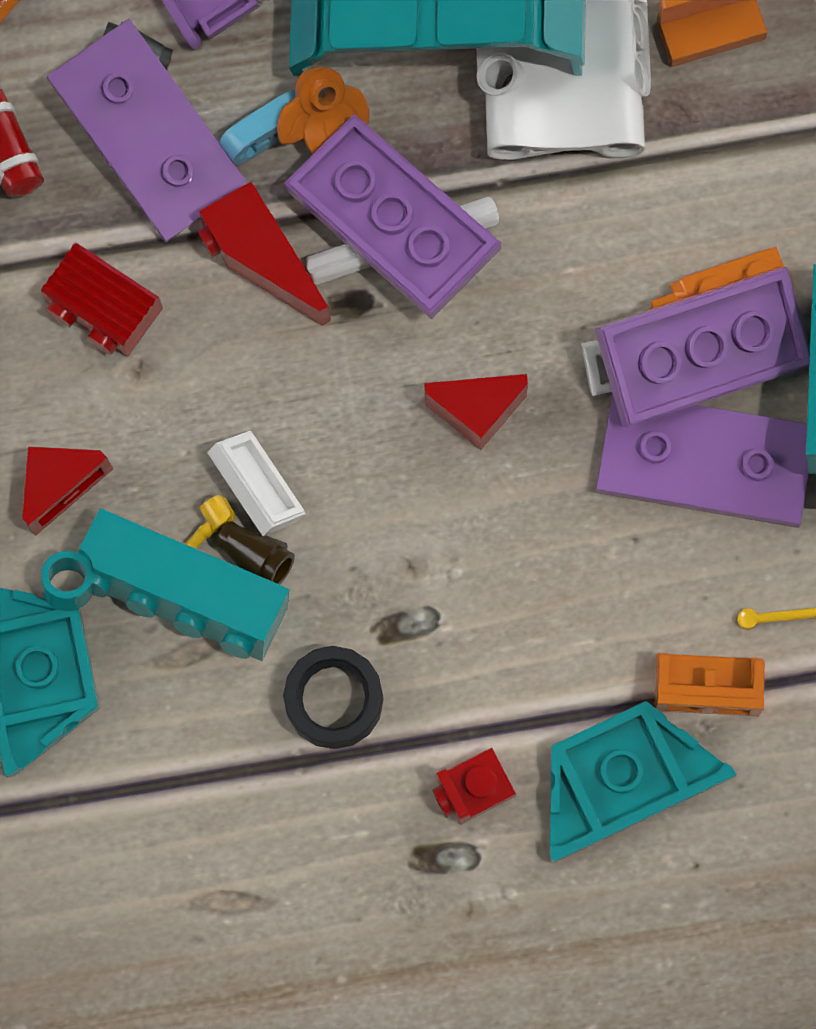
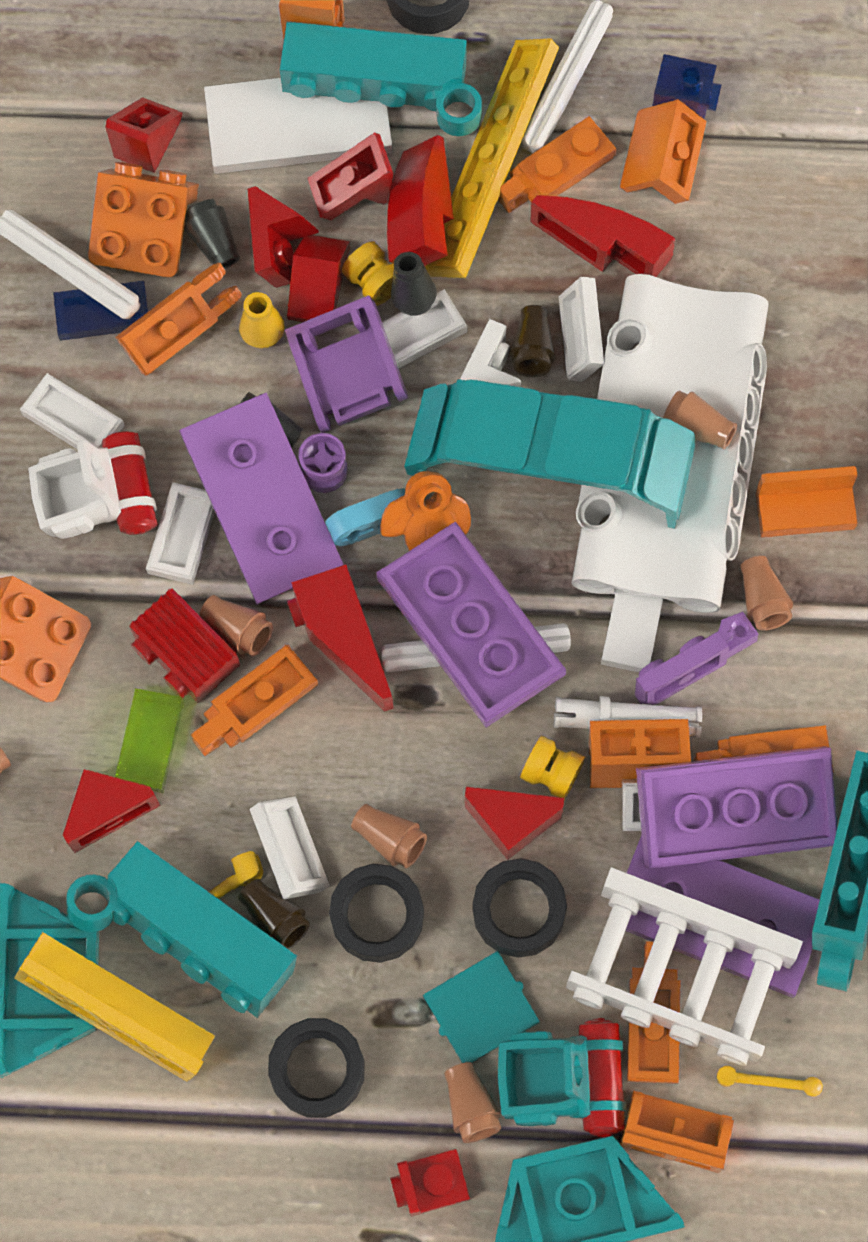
camera: 10 degrees right, 5 degrees down
none -> yellow fence [14,932,215,1082]
none -> clear neon green tile [115,688,184,793]
none -> white tile [146,482,215,585]
none -> orange hinge [191,645,318,756]
none -> nougat cone [199,595,273,656]
none -> medium lavender wheel [298,433,348,493]
none -> black tyre [329,863,424,963]
none -> nougat cone [351,804,427,868]
none -> teal piece [423,951,540,1063]
none -> nougat cone [444,1062,502,1143]
none -> black tyre [472,858,567,958]
none -> teal piece [498,1018,626,1137]
none -> yellow wheel [520,735,586,800]
none -> white pin [554,696,702,738]
none -> white fence [566,867,803,1066]
none -> orange hinge [589,719,691,788]
none -> white tile [601,594,663,672]
none -> orange hinge [627,941,681,1084]
none -> medium lavender hinge [635,612,759,705]
none -> nougat cone [740,556,793,630]

